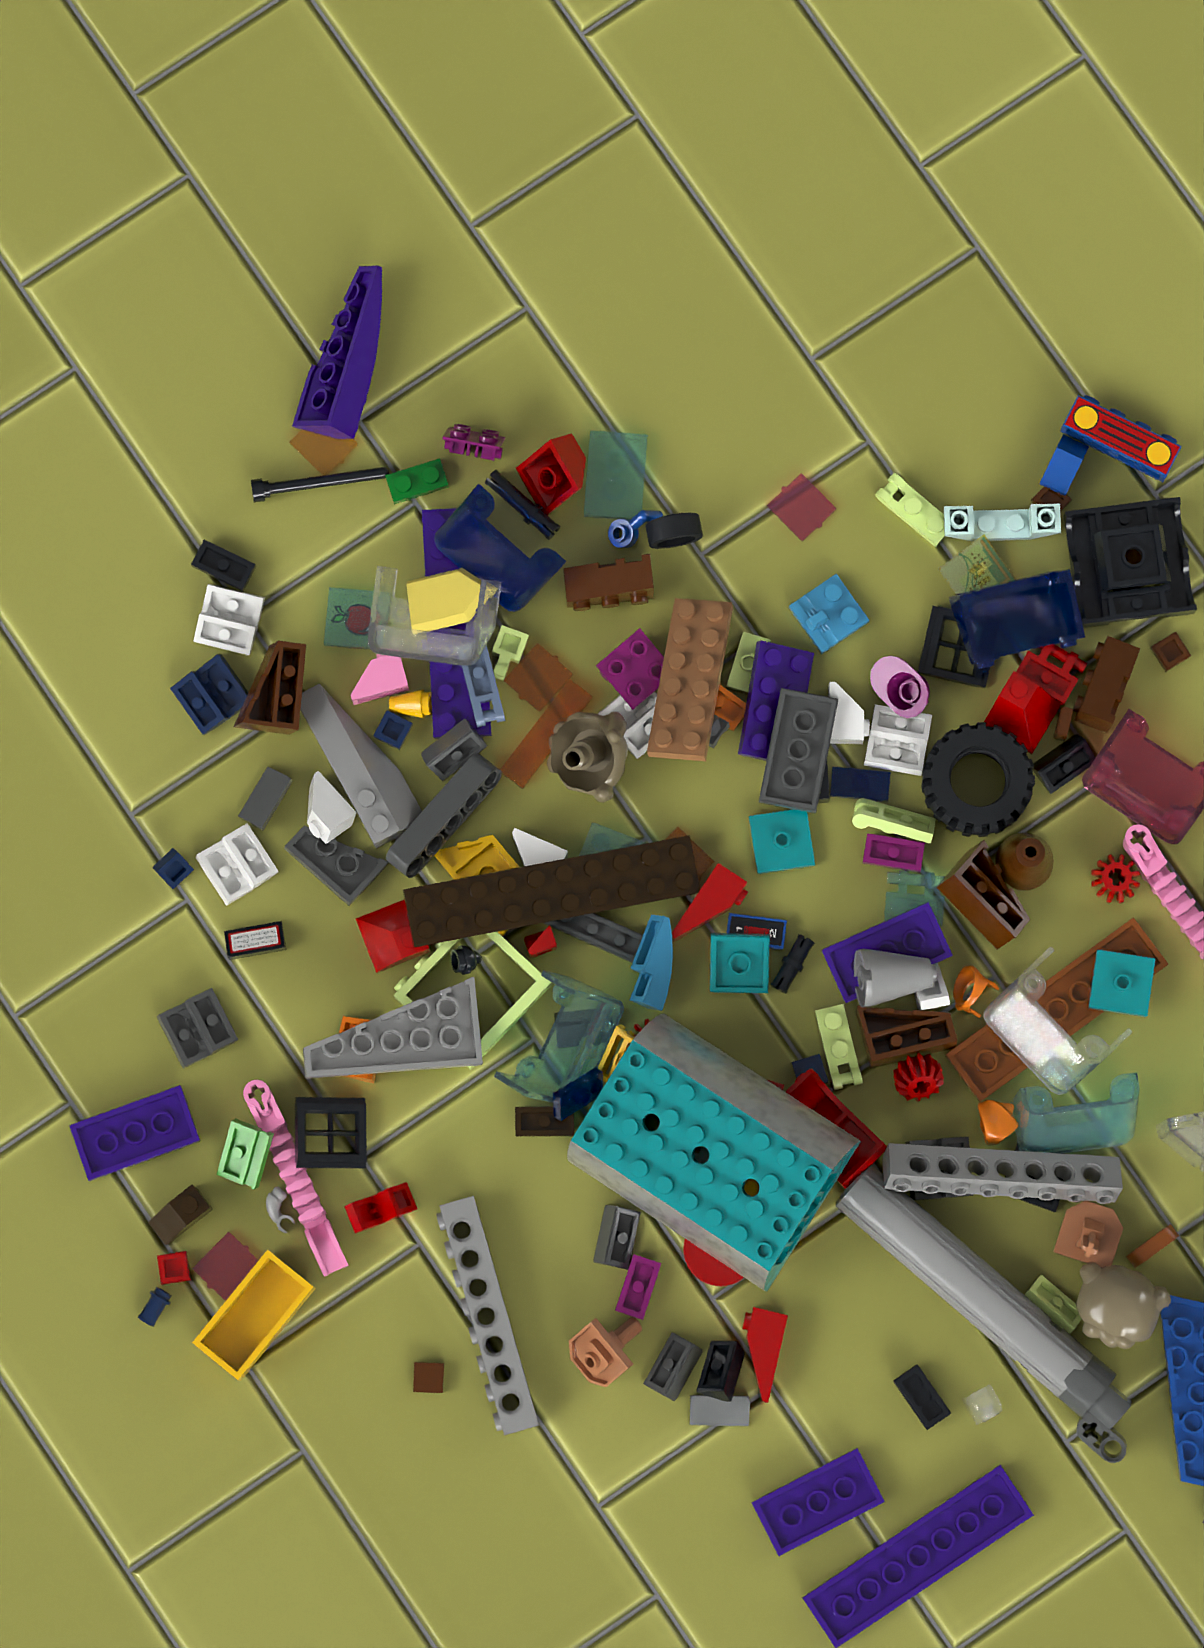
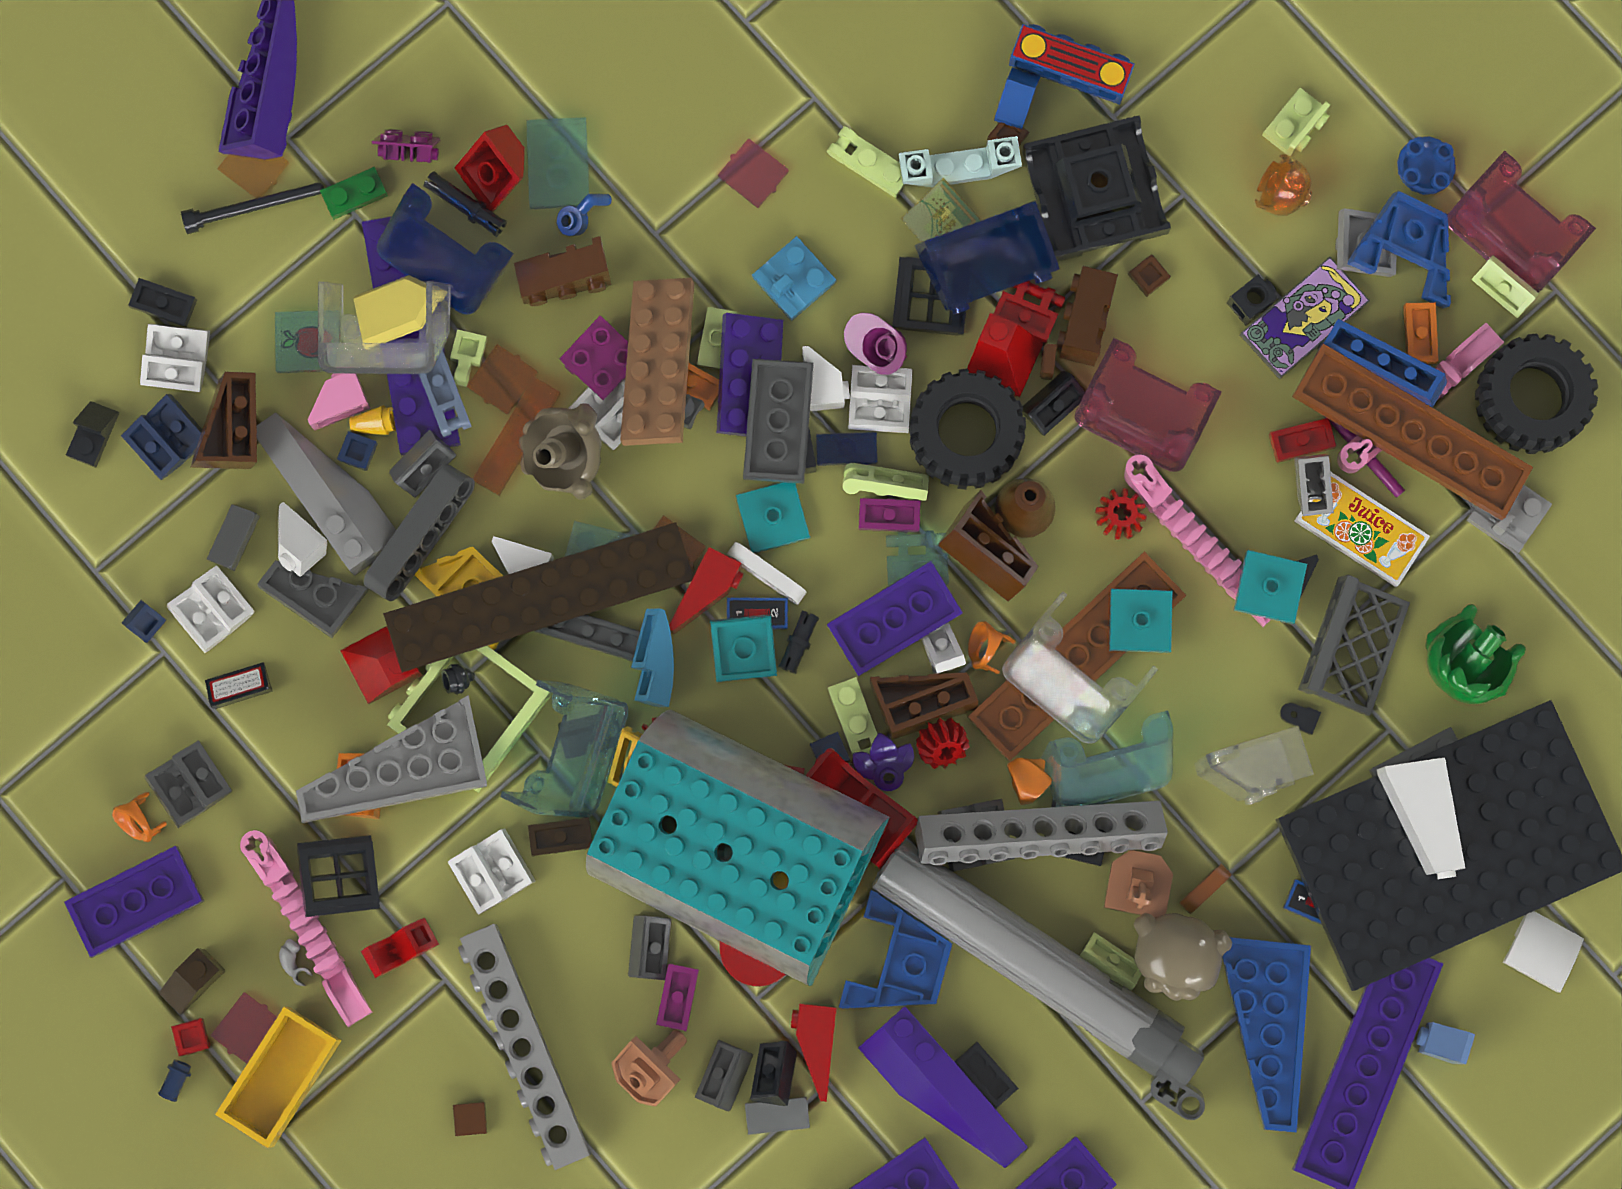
camera: 10 degrees left, 0 degrees up
plate [216,1118,274,1190] -> none
red slope [524,925,557,958] -> none
clear blue plate [553,1067,603,1121] -> none
black tyre [645,512,703,549] -> none
light grey cone [854,949,937,1007] -> none
clear brick [962,1384,1003,1425] -> none
none -> black slope [66,401,119,468]
none -> orange piece [112,792,167,843]
none -> white slope [448,828,536,915]
none -> white beam [726,542,807,605]
none -> blue wing [839,890,952,1009]
none -> dark purple plate [853,733,914,791]
none -> dark purple wedge [858,1006,1028,1168]

